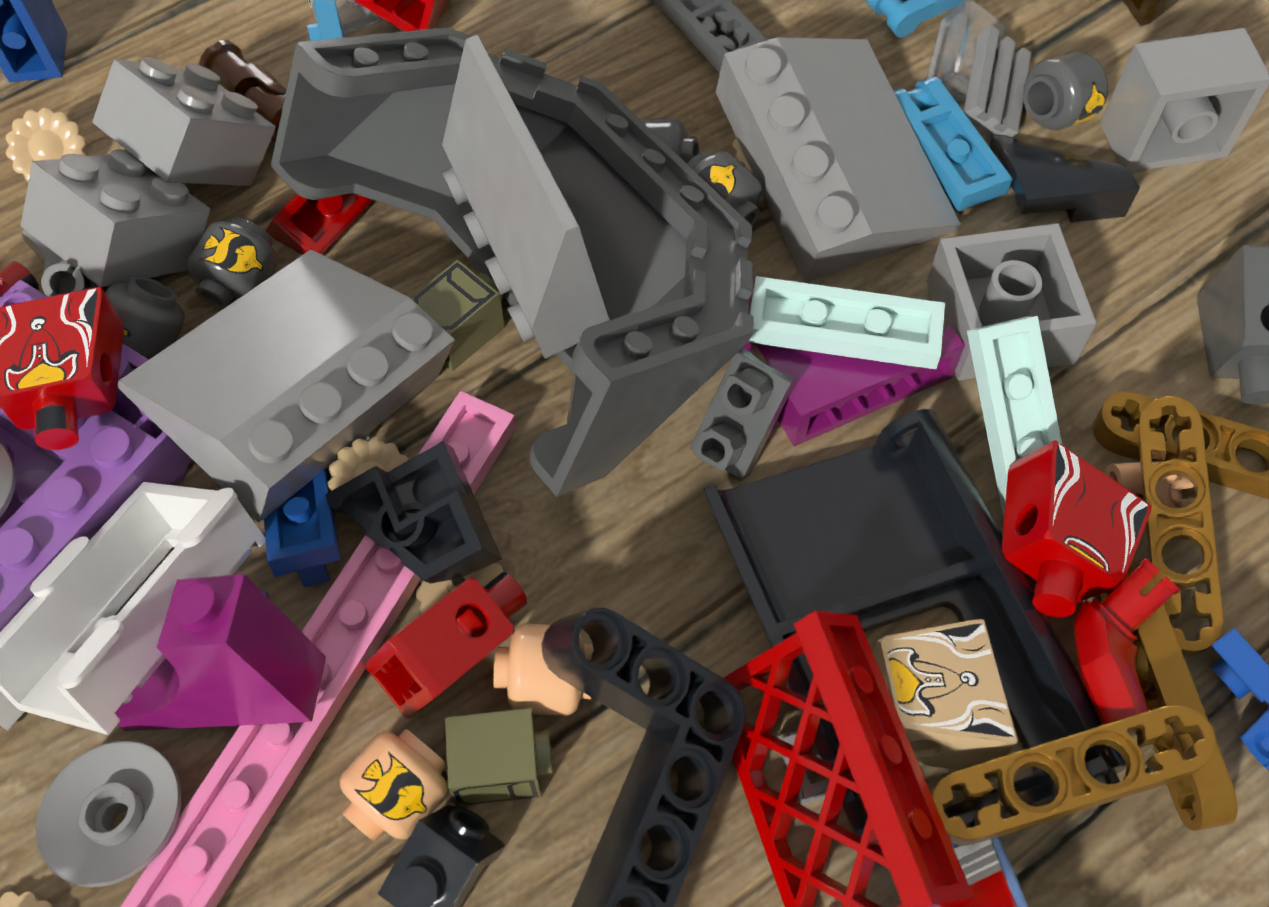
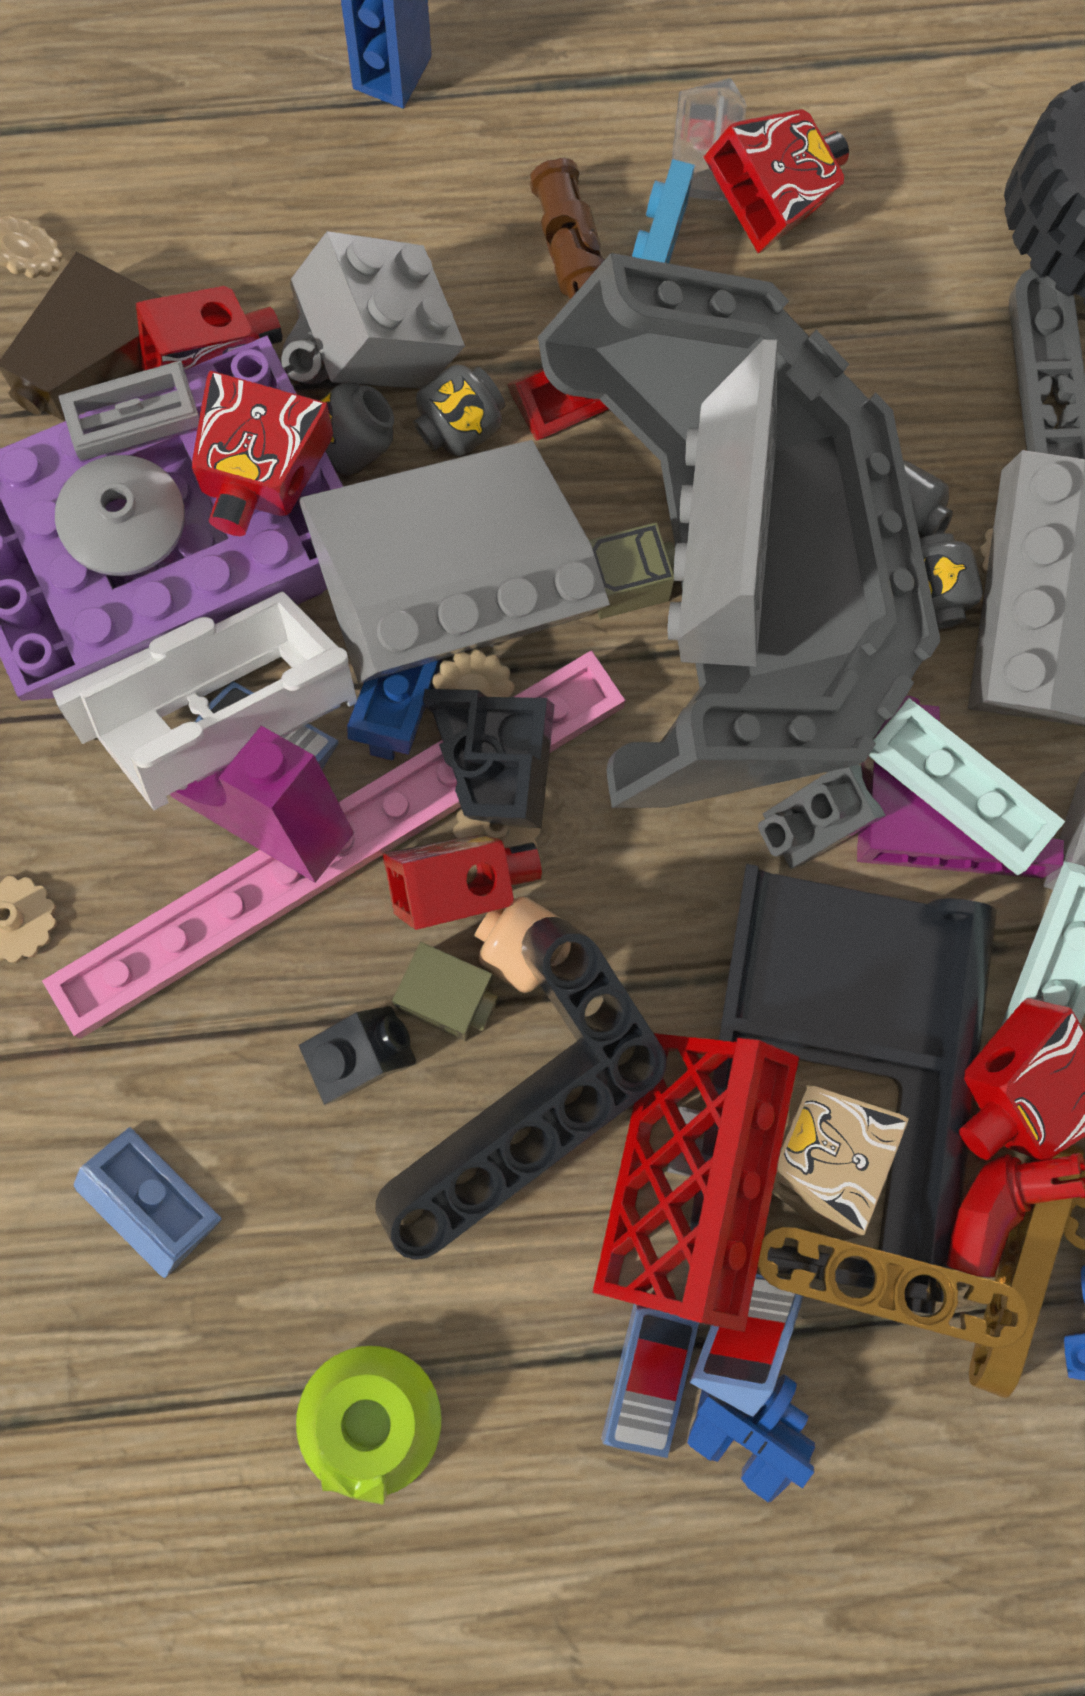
camera: 25 degrees right, 15 degrees up
tan piece [6,108,87,182] -> none
light grey dish [36,741,182,887] -> none
light grey brick [92,57,276,186] -> none
light nougat head [340,729,448,842] -> none

